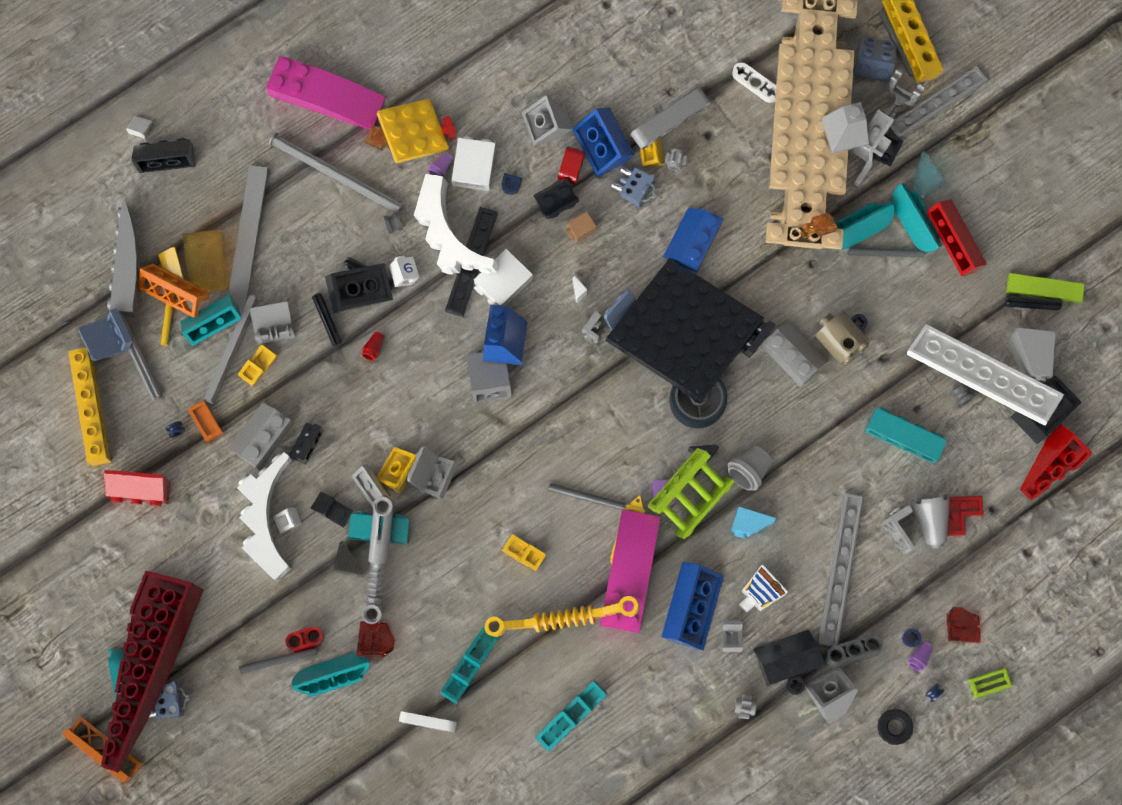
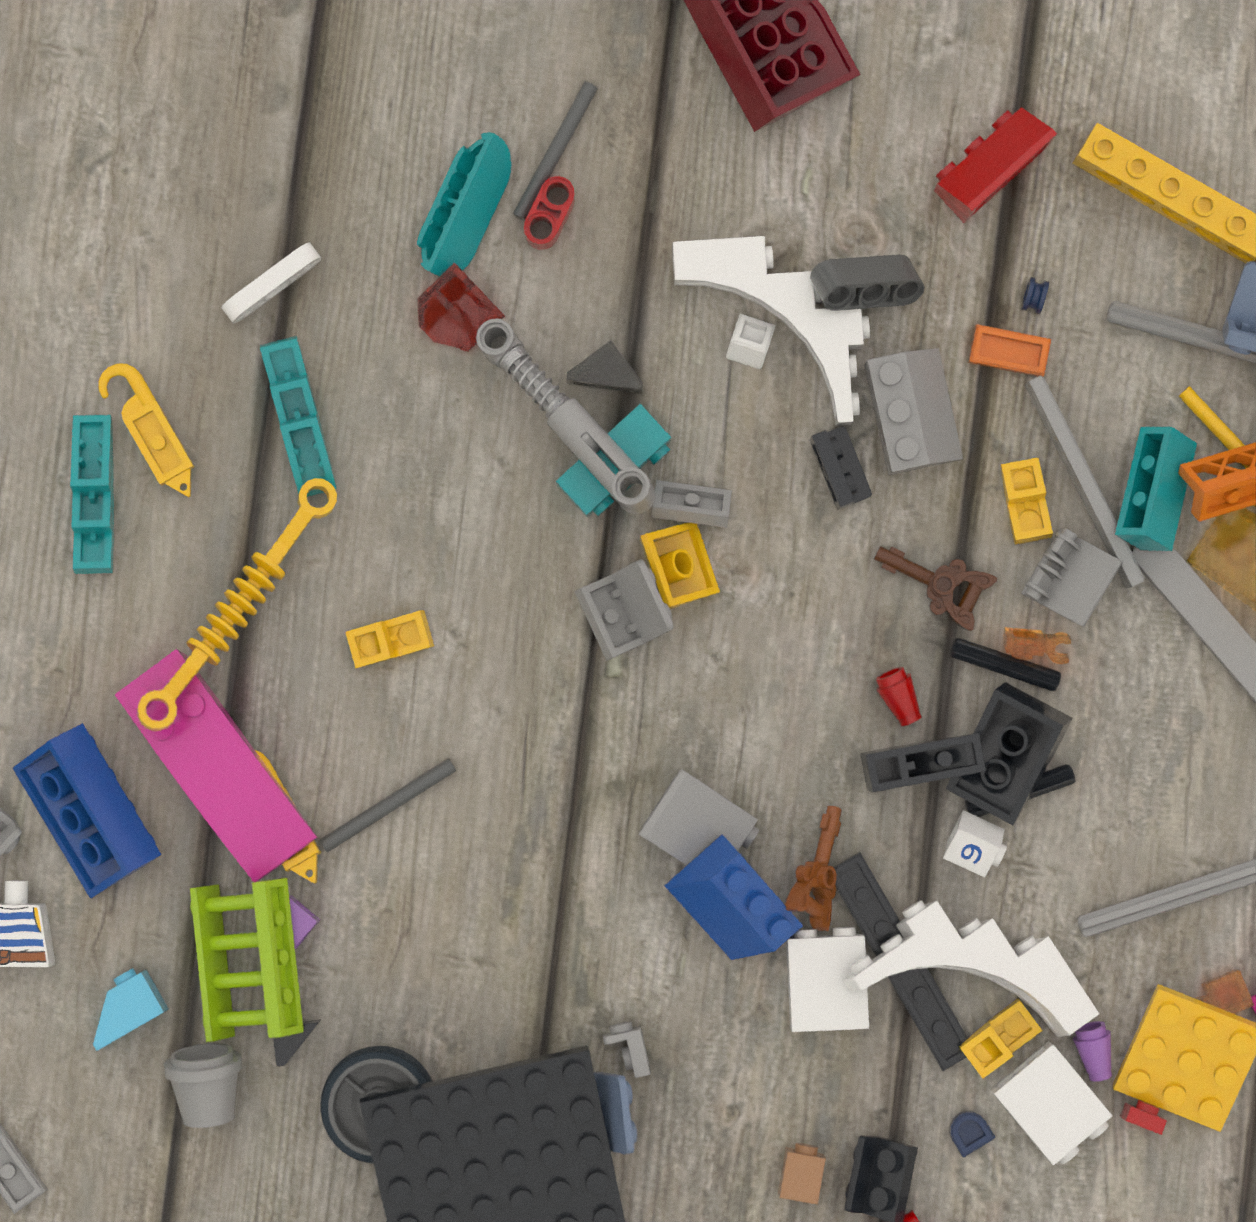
camera: 130 degrees right, 10 degrees up
black slope [310,492,354,528] -> none
dark grey wheel [383,212,403,234] -> none
white slope [572,276,587,303] -> none
none -> yellow plate [98,363,195,497]
none -> dark orange piece [785,806,842,931]
none -> dark grey beam [810,254,925,311]
none -> black slope [860,733,986,793]
none -> reddish brown piece [874,546,997,631]
none -> yellow slope [959,998,1043,1079]
none -> clear orange plate [1002,627,1071,665]

